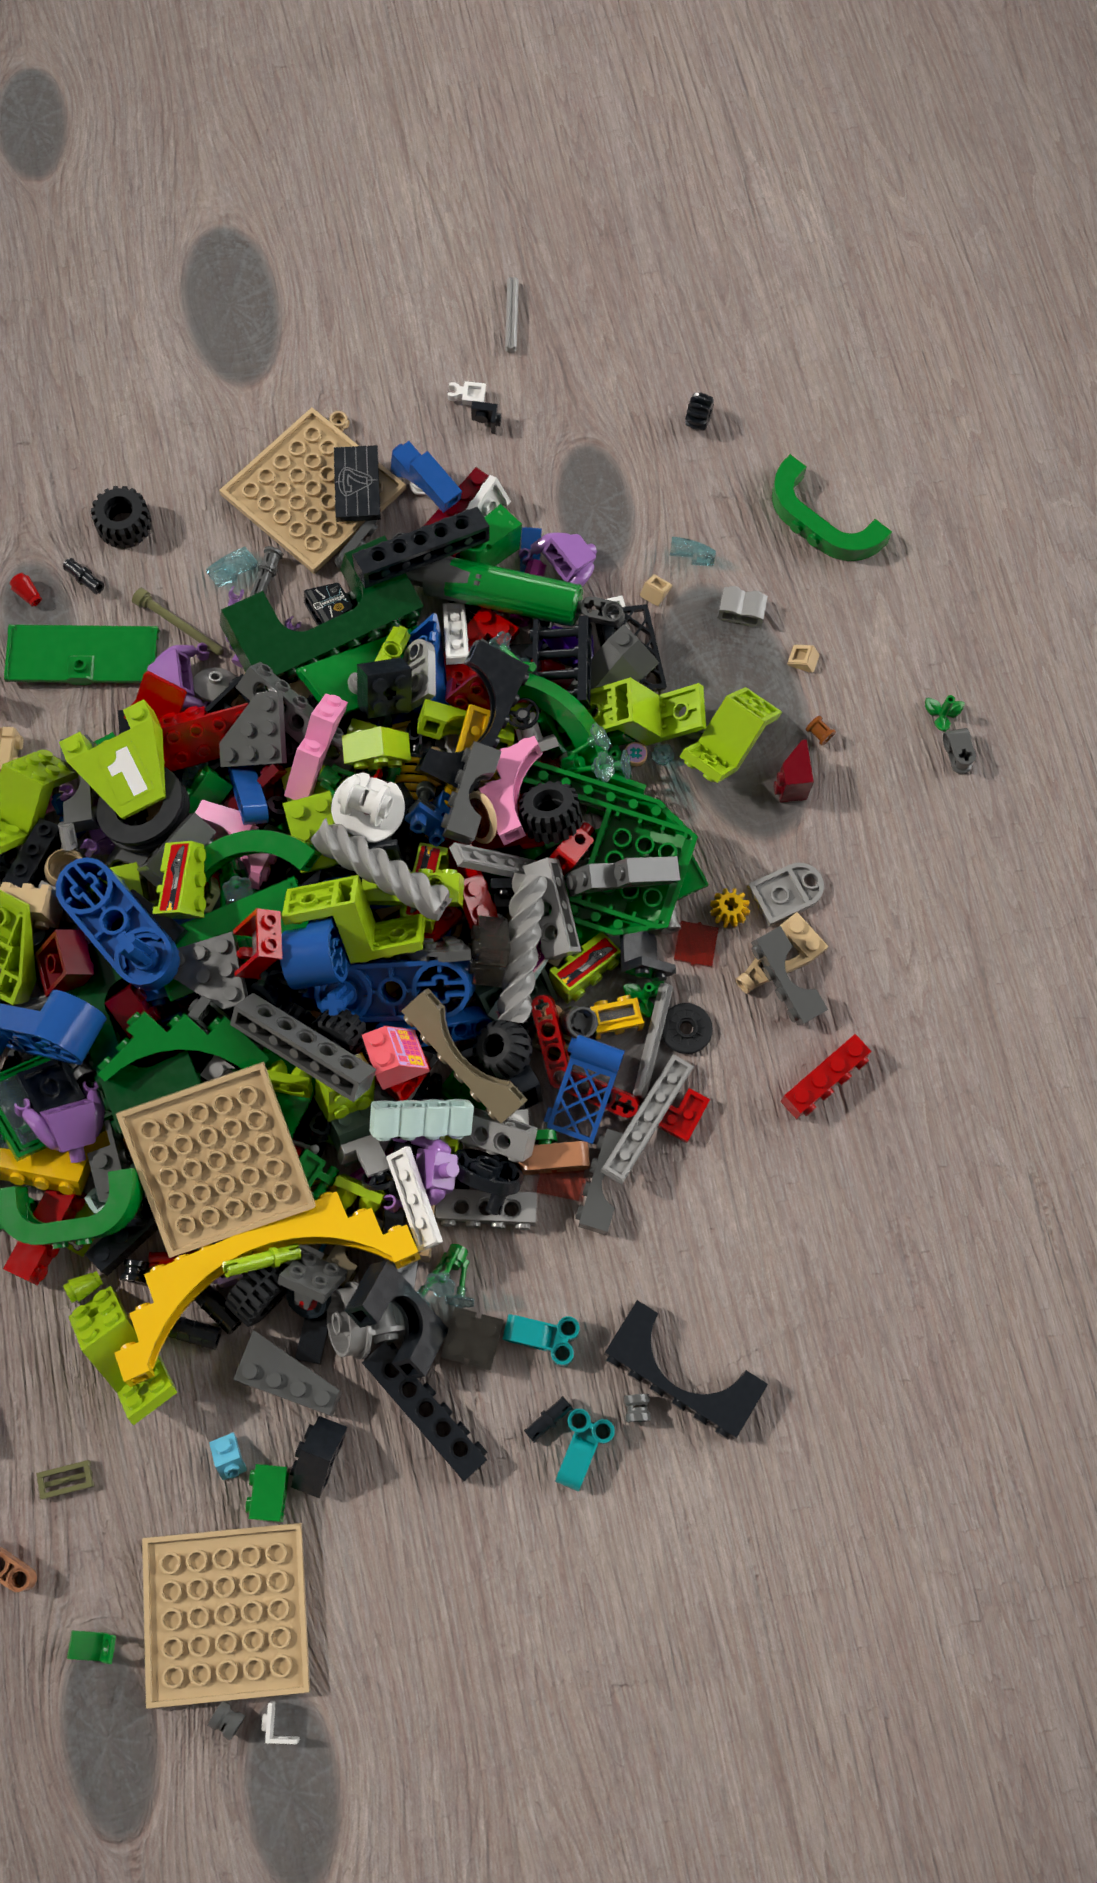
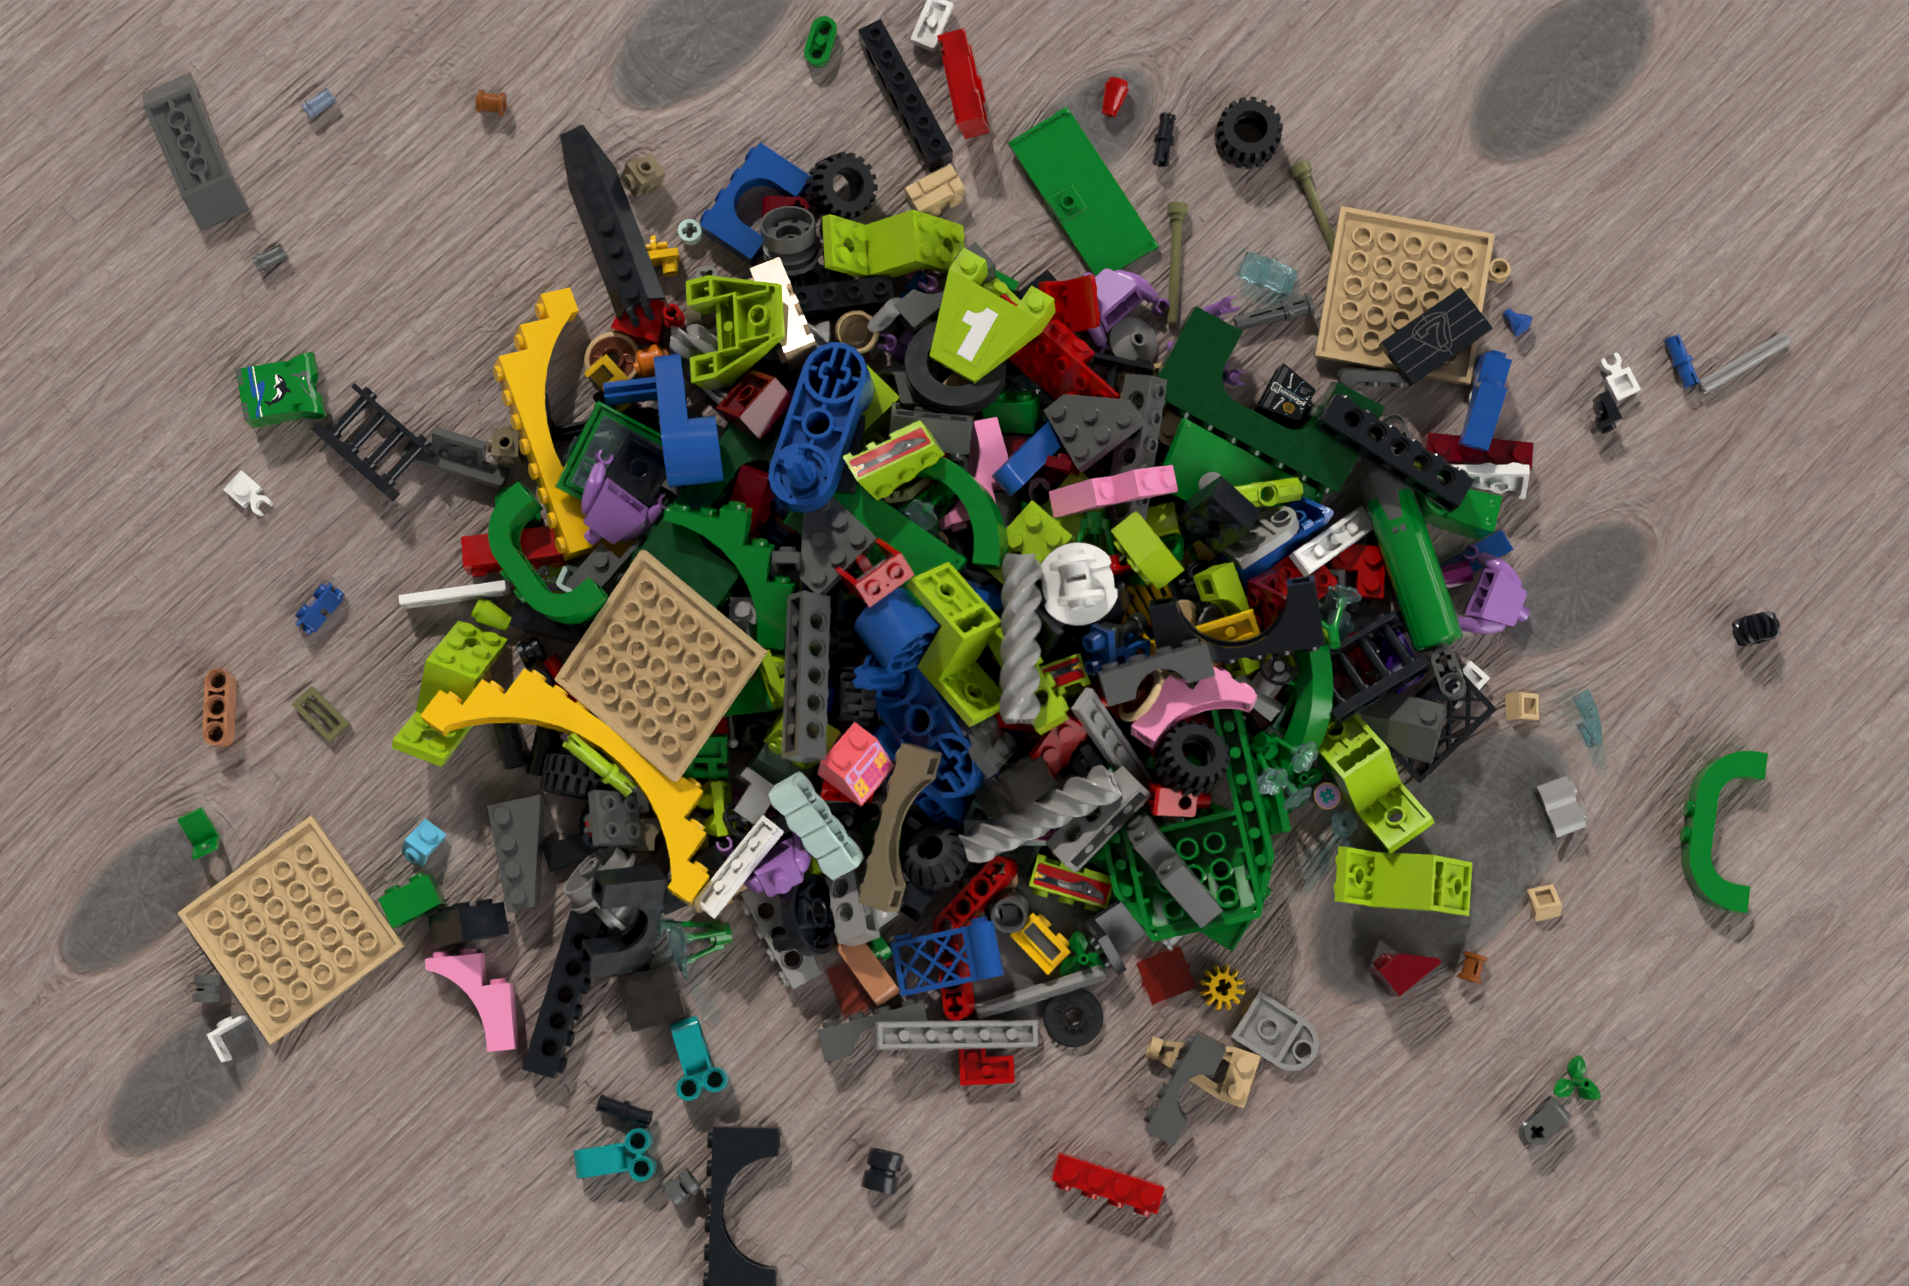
camera: 60 degrees right, 10 degrees up
none -> white tile [399,580,511,609]
none -> bright pink arch [425,948,519,1052]
none -> black wheel [861,1147,904,1194]
none -> olive piece [1289,160,1335,255]
none -> blue rock [1503,308,1533,337]
none -> blue pin [1664,334,1700,389]

